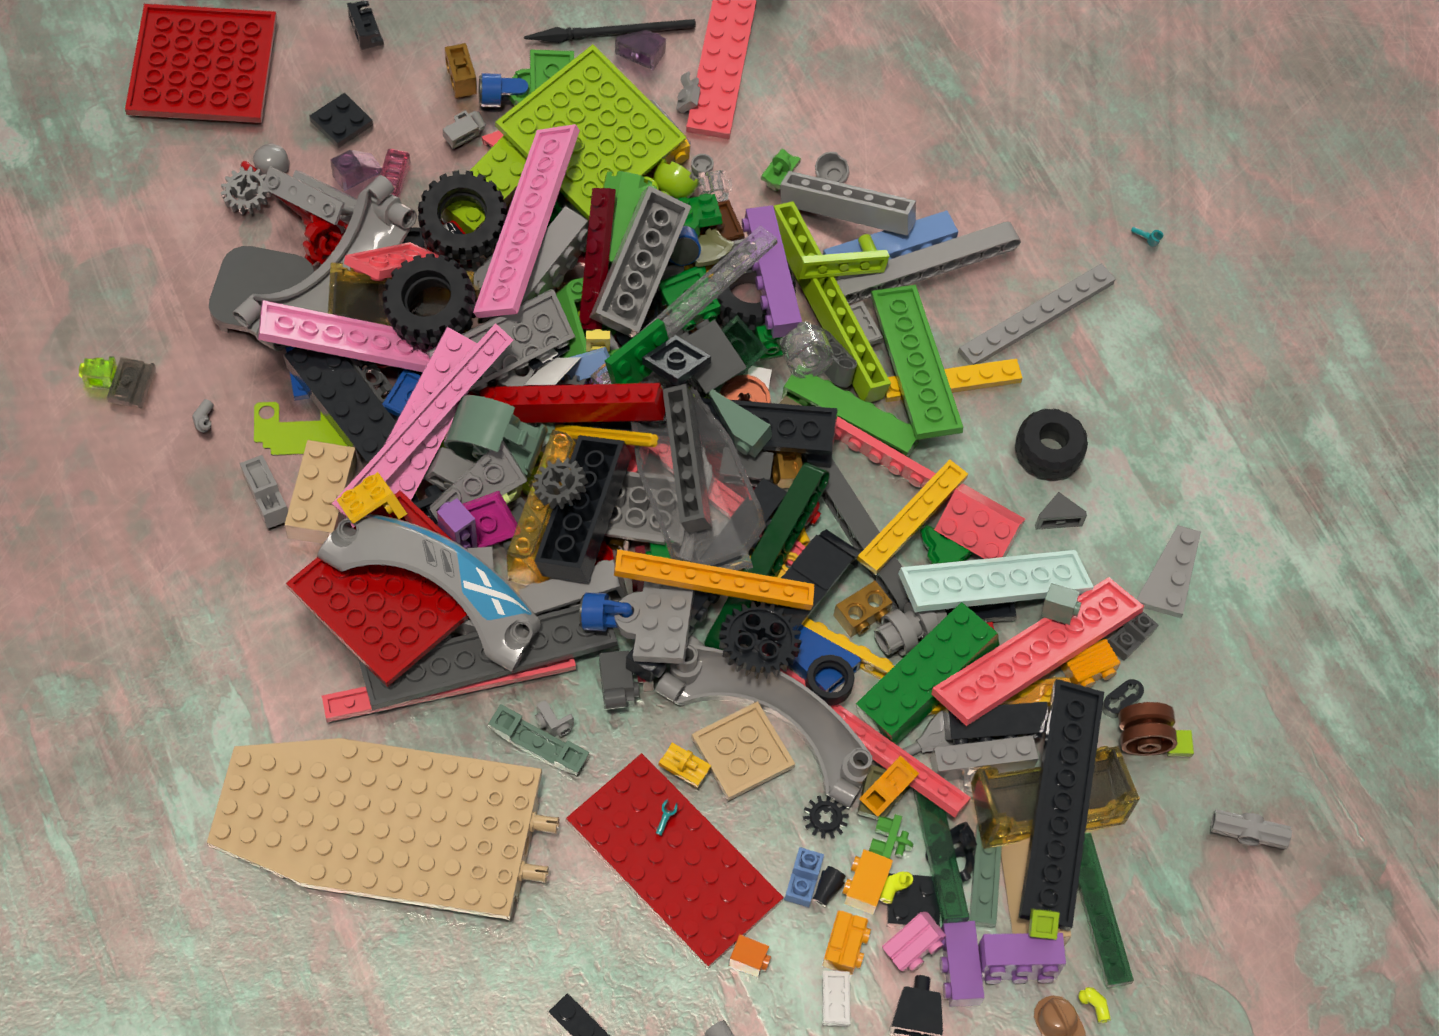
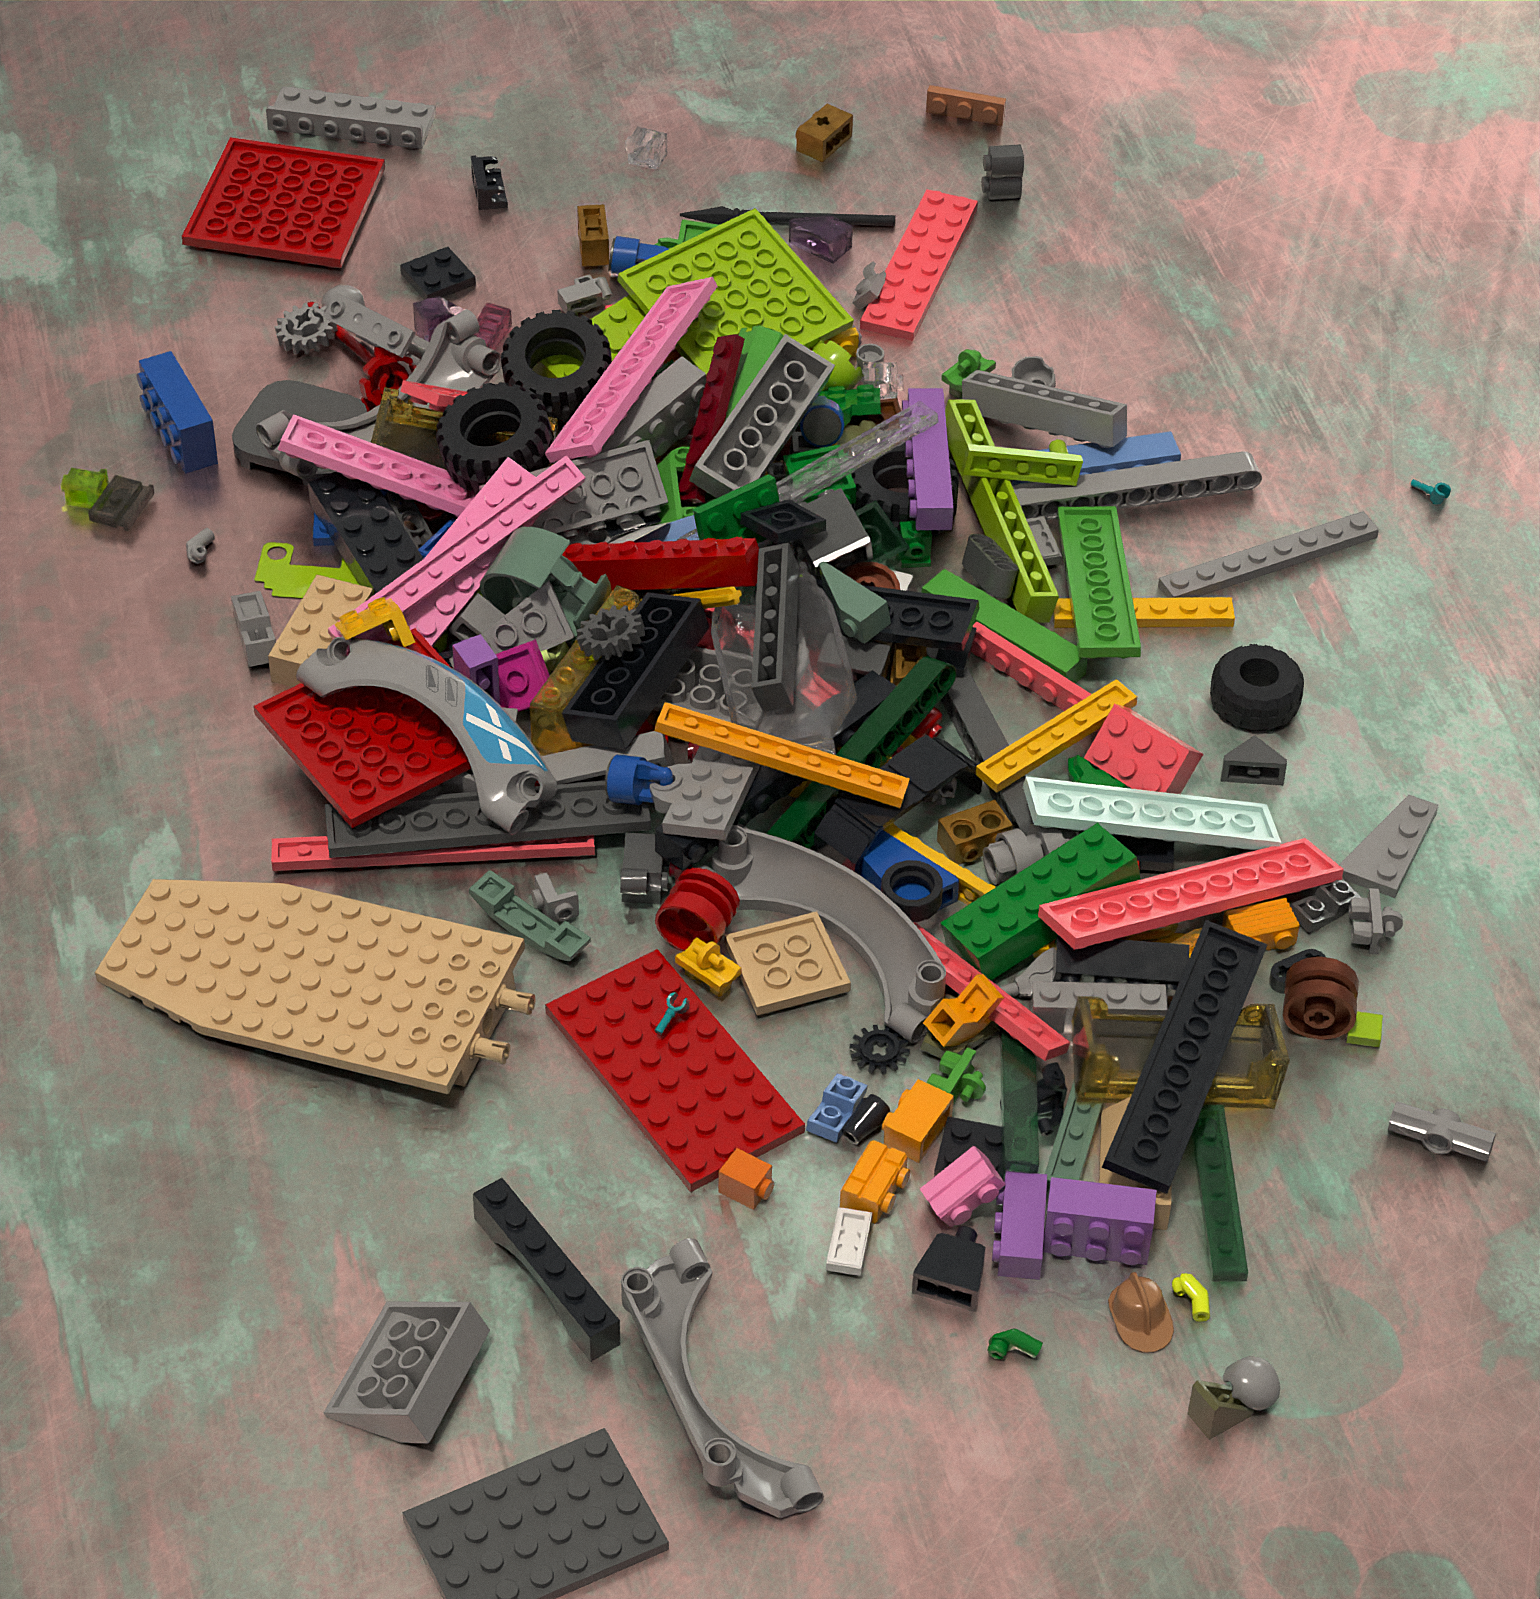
camera: 15 degrees right, 15 degrees down
light yellow plate [586,329,610,352] -> none
black gear [718,601,801,679] -> none
clear brick [779,321,834,378] -> none
neon yellow arm [879,871,913,904] -> none
lime plate [1028,909,1060,939] -> none
sand green brick [1041,583,1082,625] -> none
none -> blue brick [136,351,218,474]
none -> red wheel [655,868,740,951]
none -> light grey hips [1349,888,1403,954]

